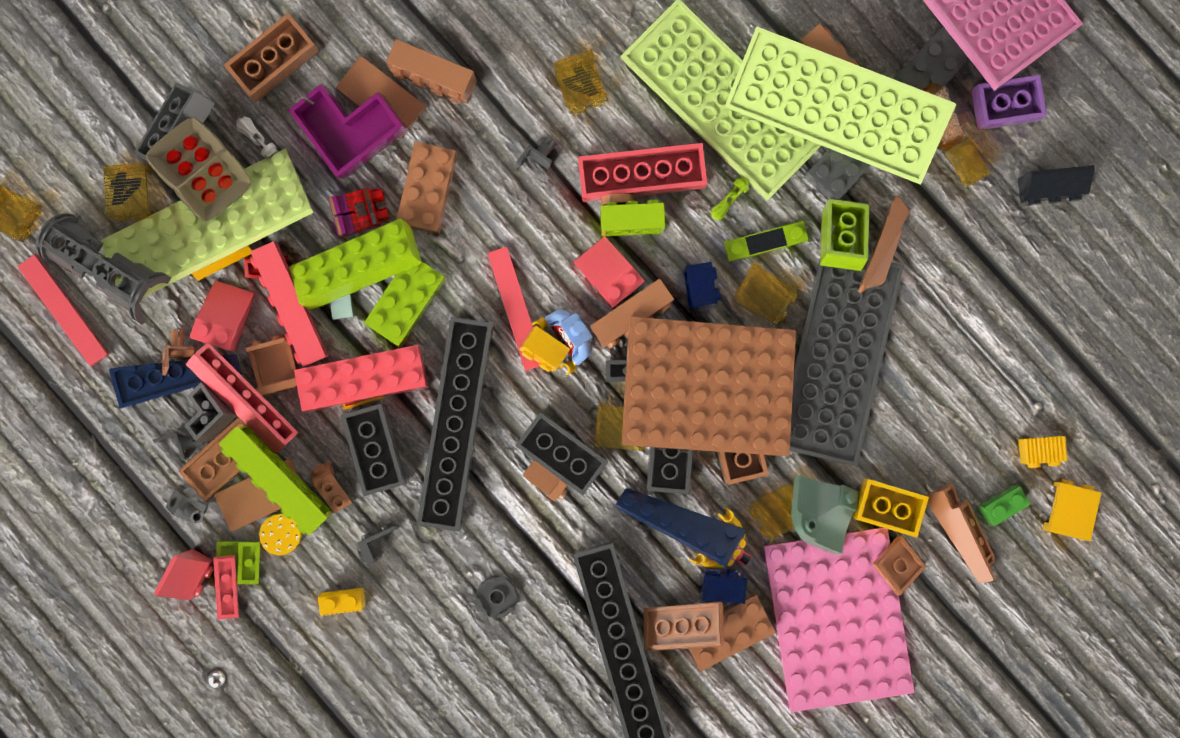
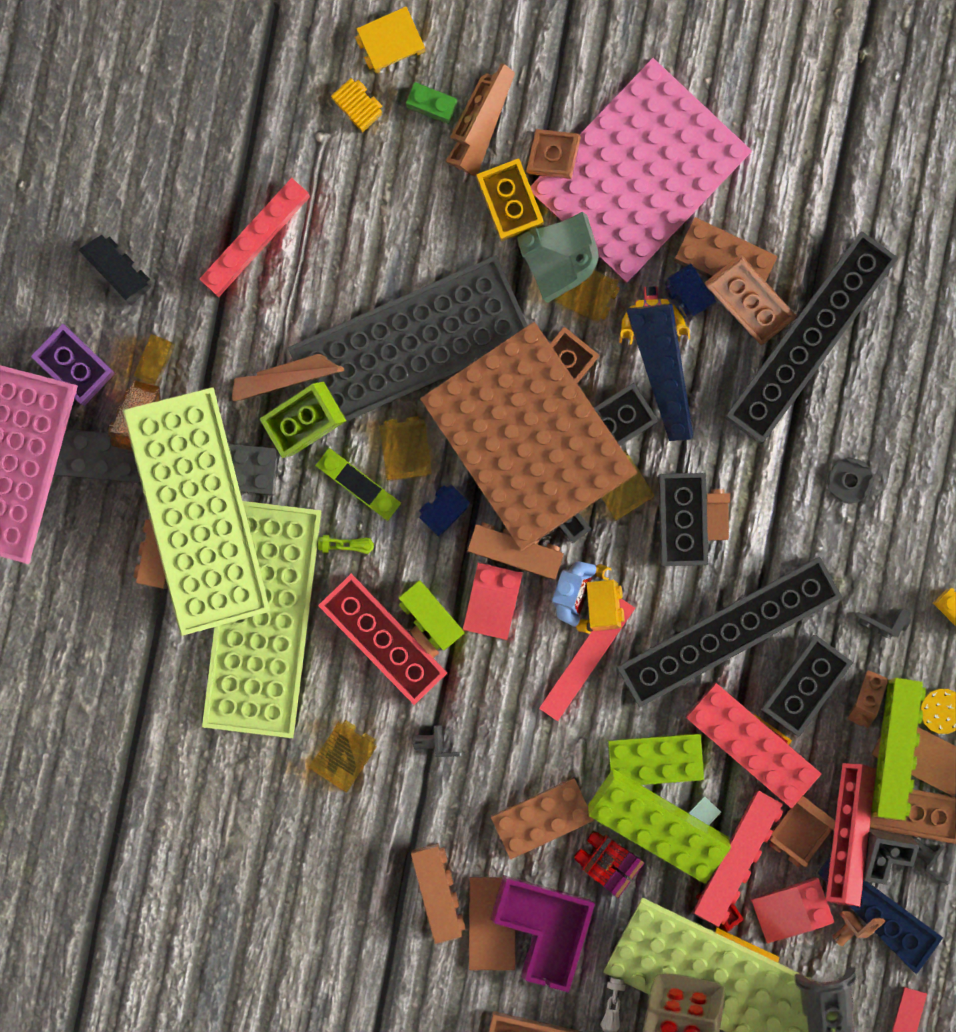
camera: 120 degrees left, 0 degrees up
none -> coral brick [199,178,310,297]

